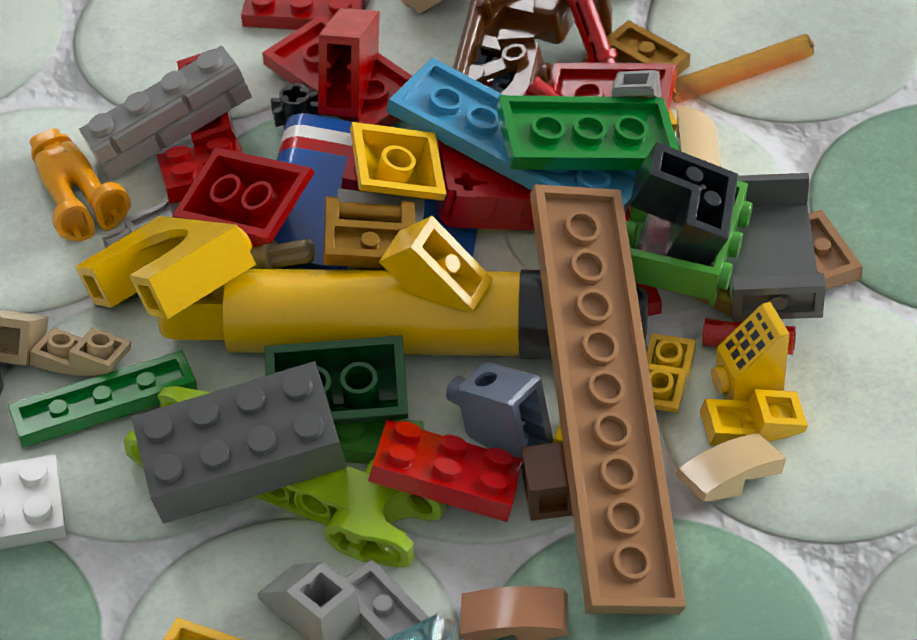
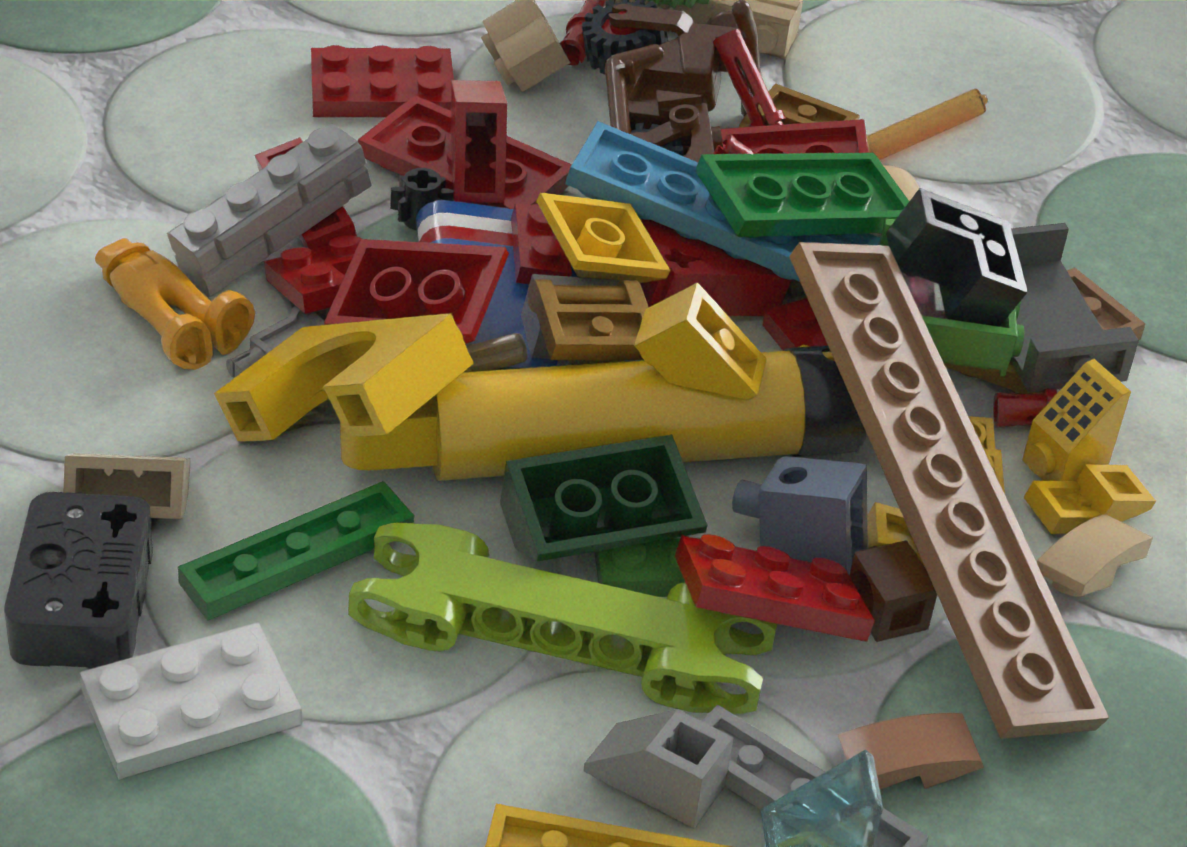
camera: 20 degrees left, 5 degrees down
tan slope [30,327,131,376] -> none
dark grey brick [131,361,347,524] -> none
light grey slope [611,70,662,97] -> none

